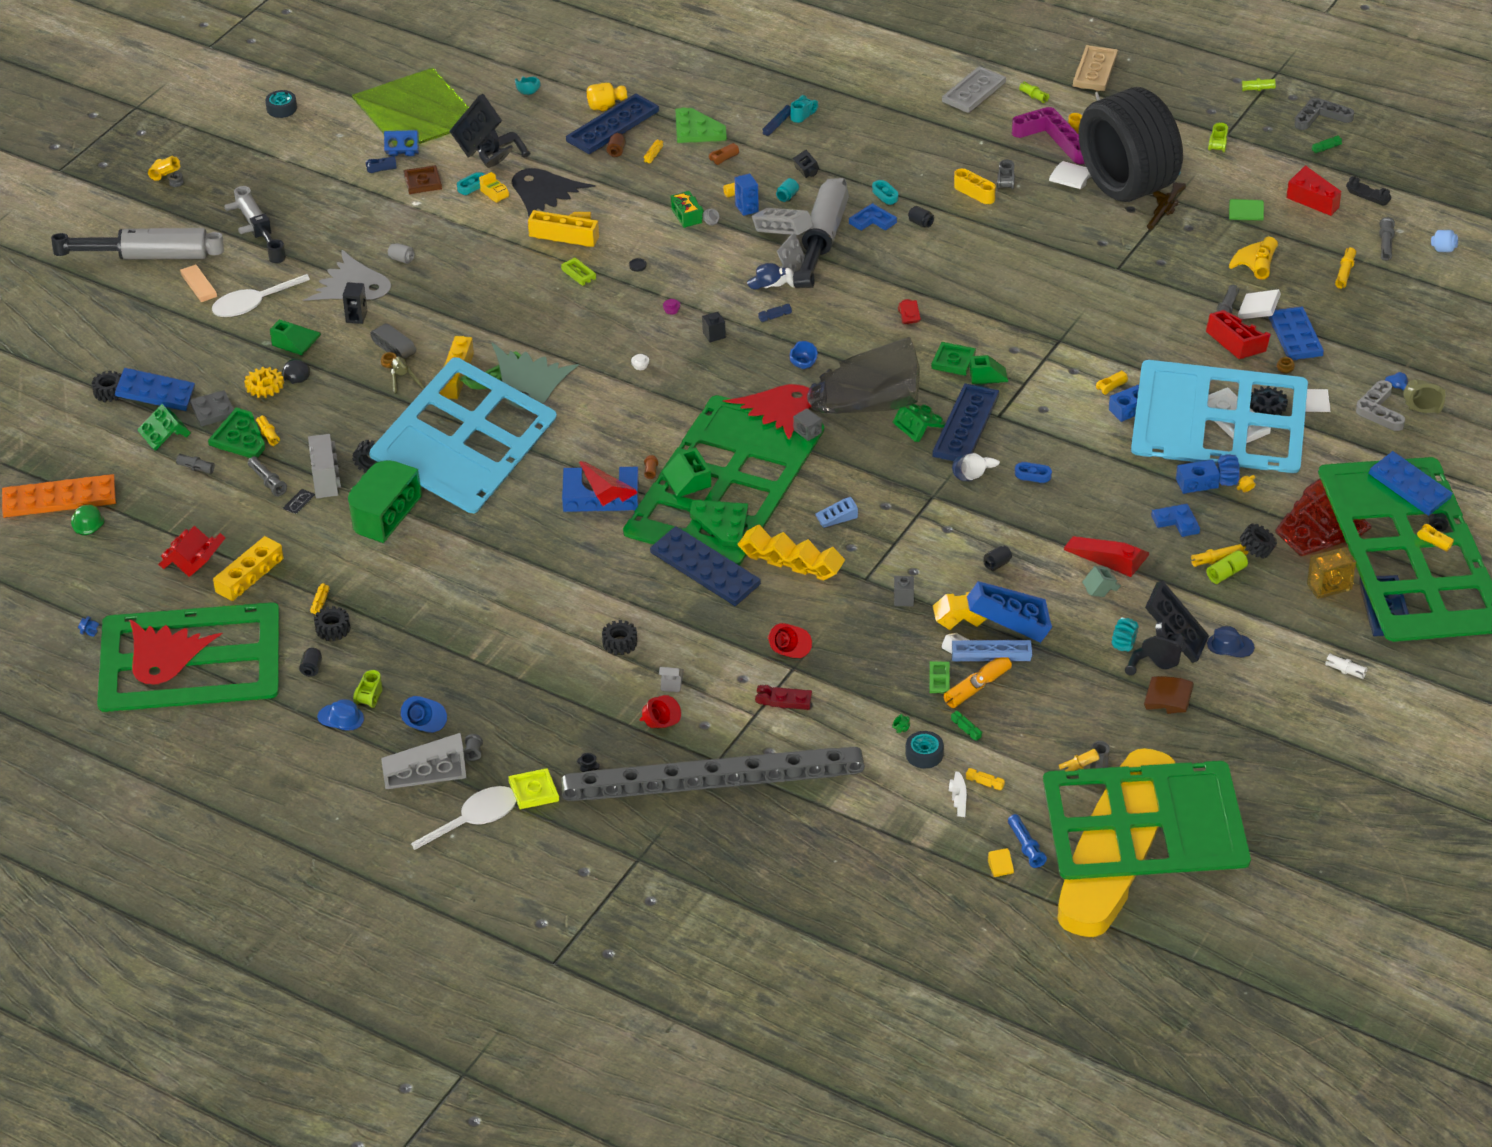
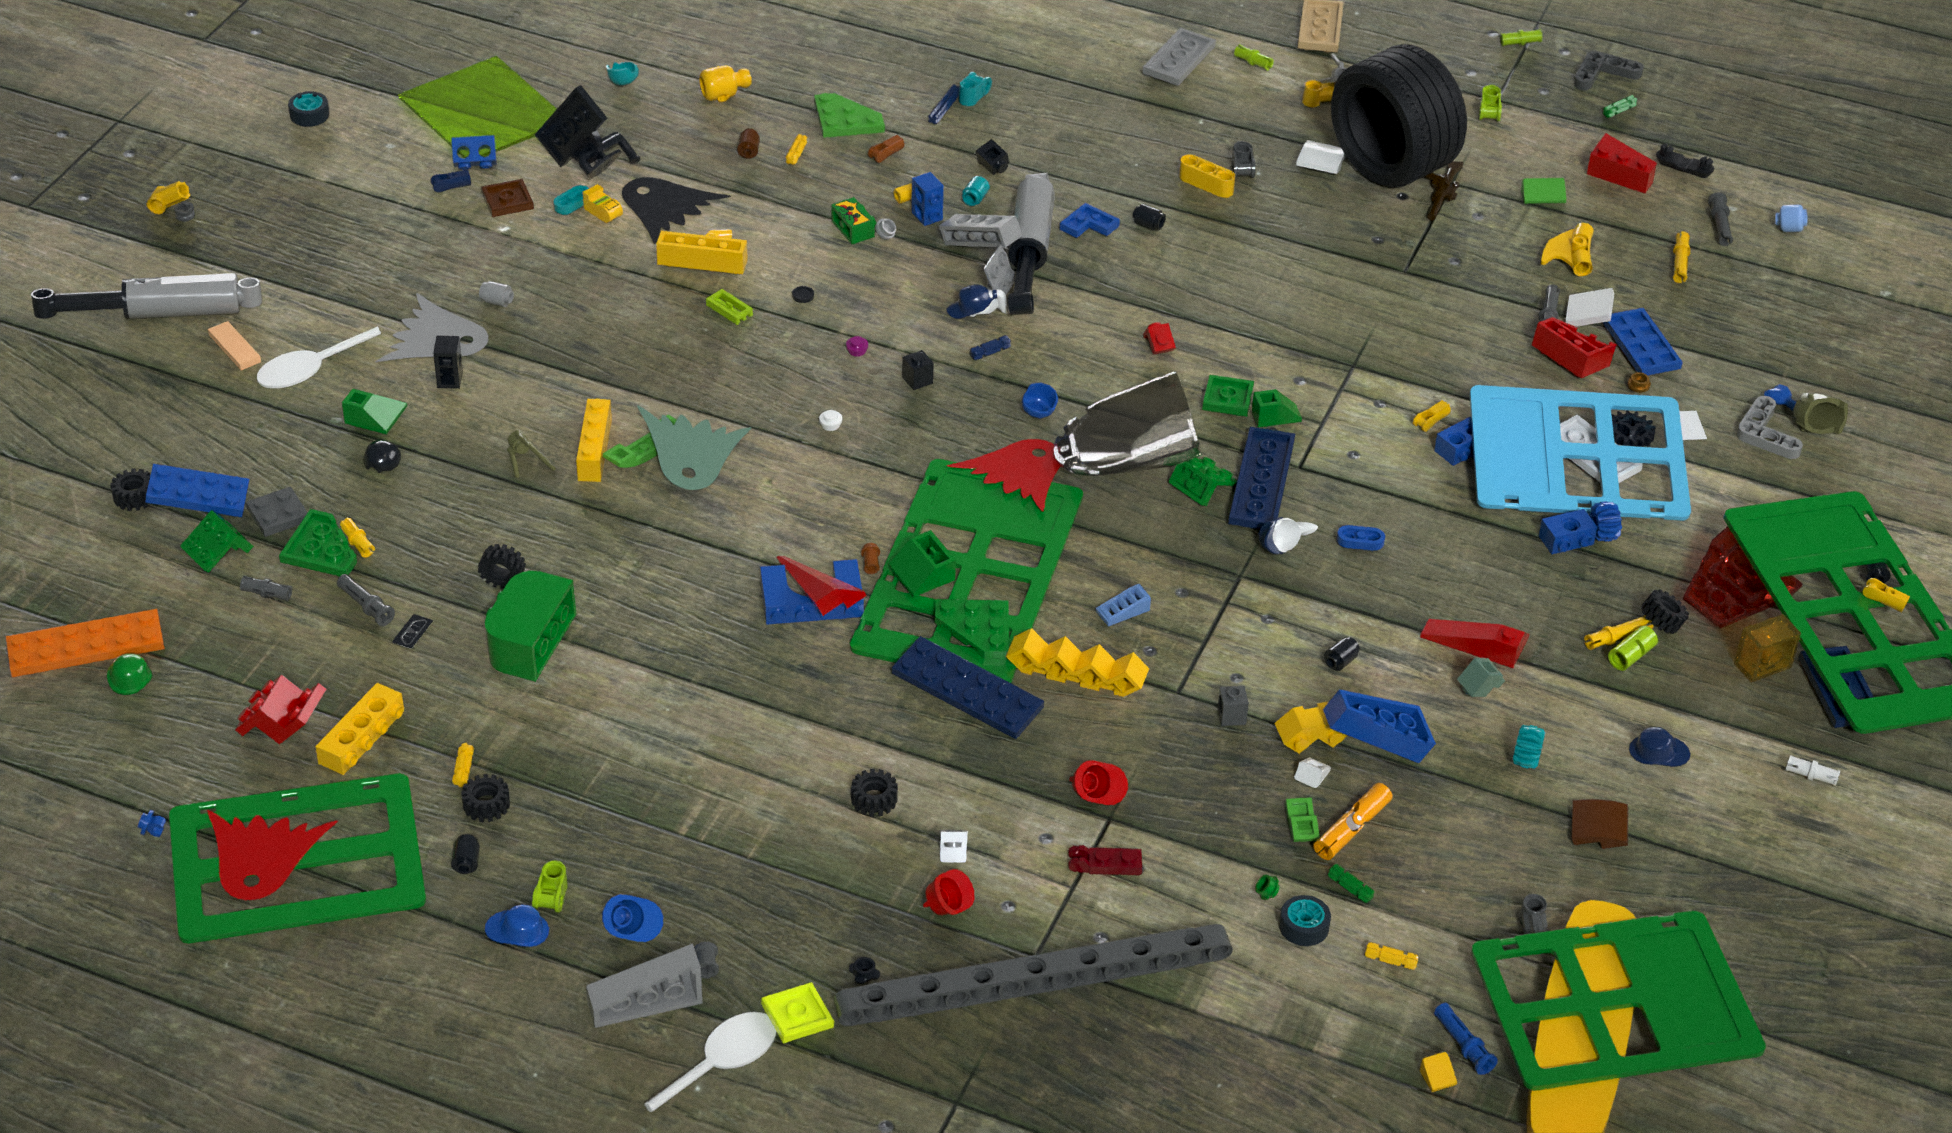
camera: 10 degrees left, 0 degrees up
piece [224,186,286,263] -> none
yellow gear [244,367,284,398] -> none
light grey wedge [308,434,341,498] -> none
medium azure door [369,357,557,513] -> none
dark grey beam [370,323,416,359] -> none
pearl gold plate [380,352,397,368] -> none
dark blue plate [566,93,659,154] -> none
dark grey brick [793,409,822,441] -> none
teal plate [872,180,898,205] -> none
white slope [949,771,967,817] -> none
medium blue fence [952,640,1032,661] -> none
magenta beam [1012,107,1085,164] -> none
yellow axle [1059,749,1100,771] -> none
black plate [1125,580,1210,675] -> none
blue plate [1151,504,1200,537] -> none
yellow plate [1236,475,1256,492] -> none
blue plate [1368,451,1453,516] -> none

